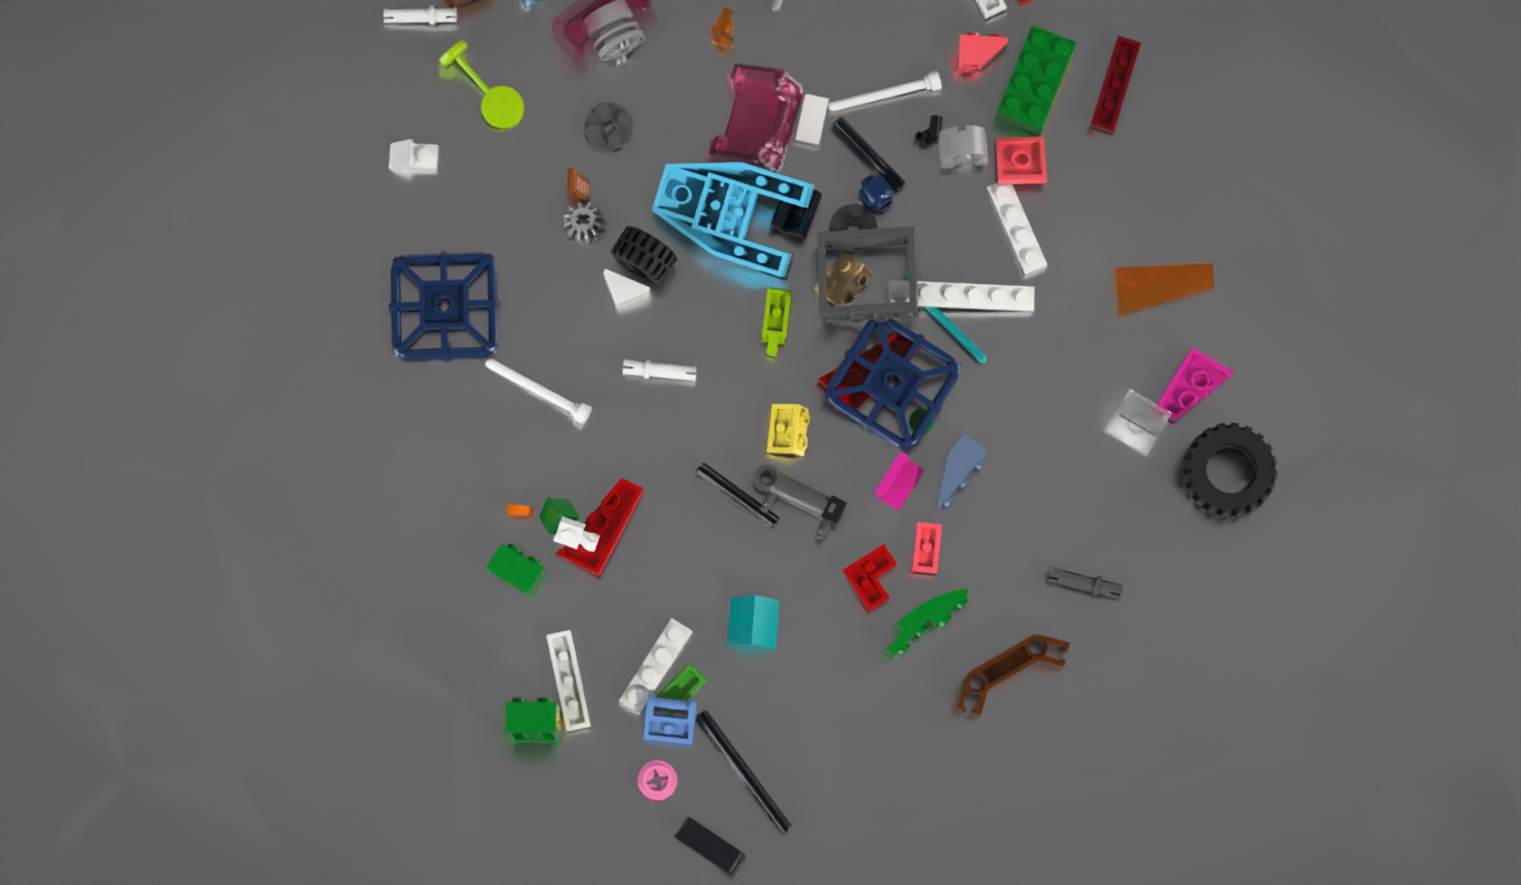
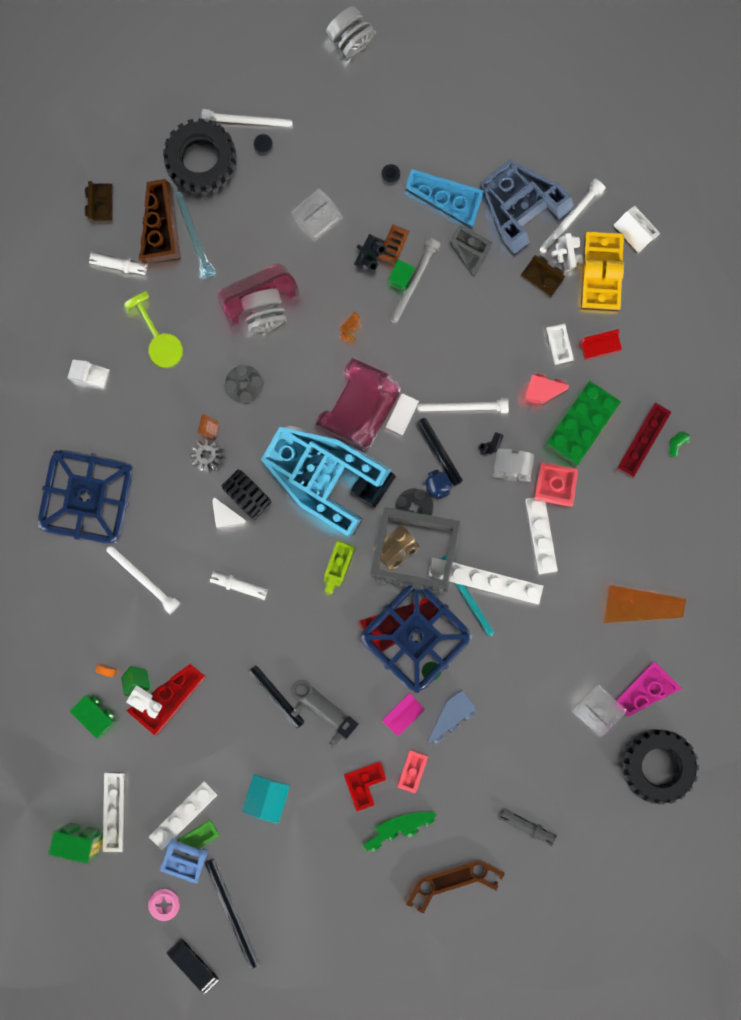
camera: 10 degrees right, 5 degrees up
light yellow bracket [767,404,810,456] -> none
none -> green arm [668,431,690,457]

